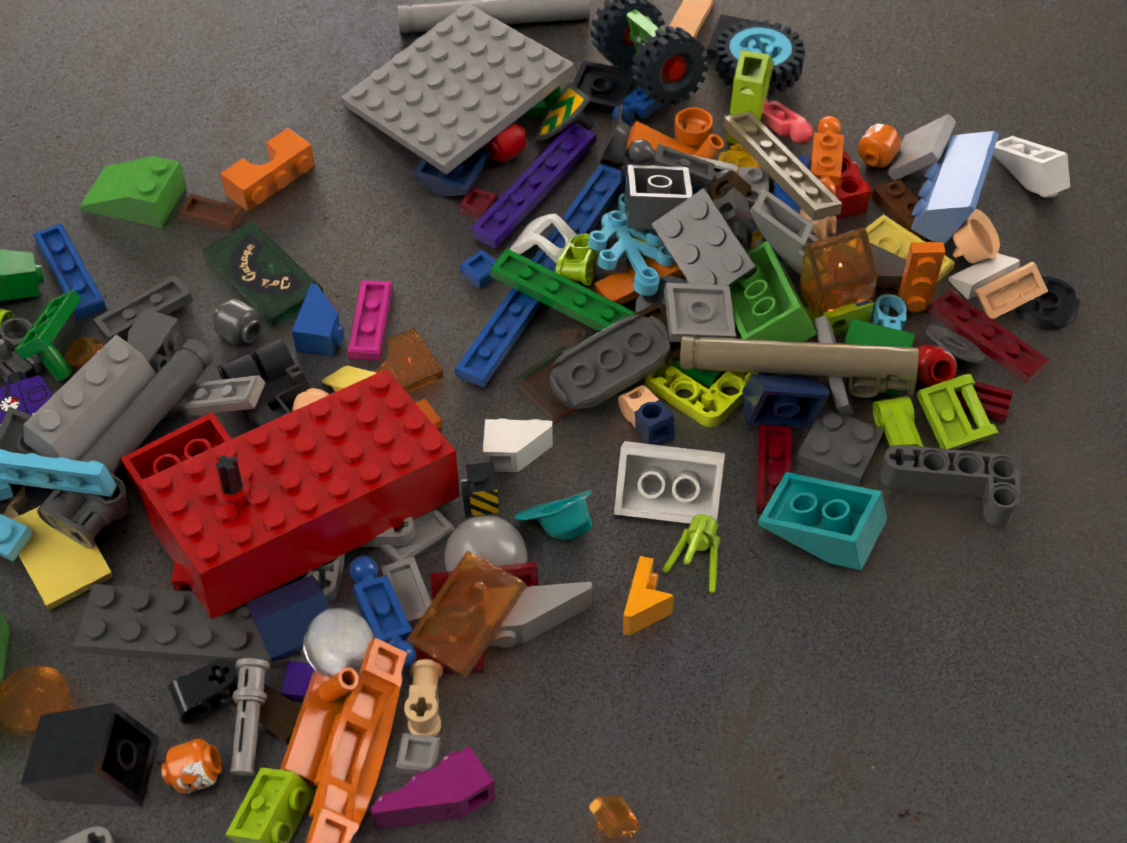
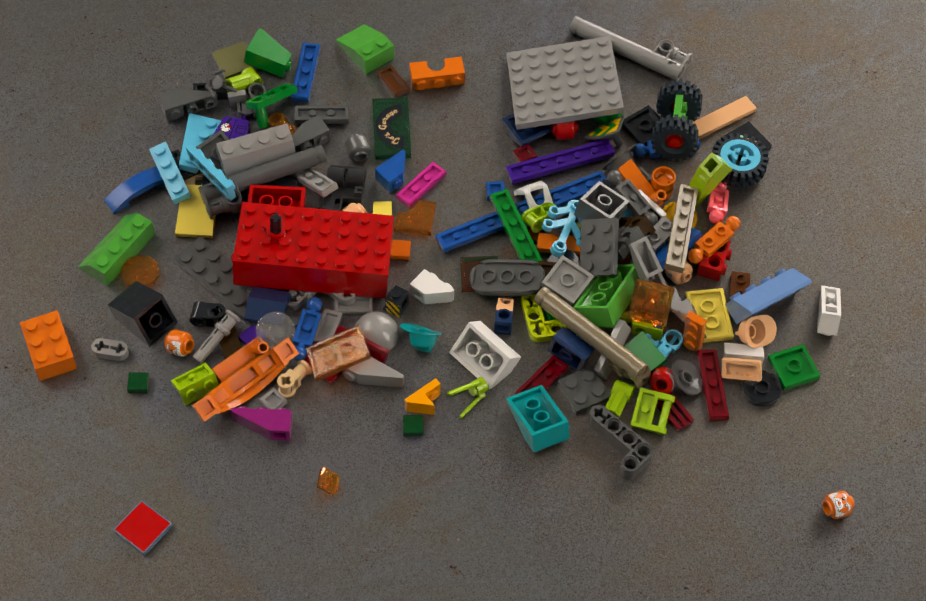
camera: 35 degrees right, 5 degrees up
orange head [857,124,902,168] -> none
light grey tile [887,114,956,180] -> none
none -> dark green tile [403,415,423,436]
none -> green tile [767,344,821,391]

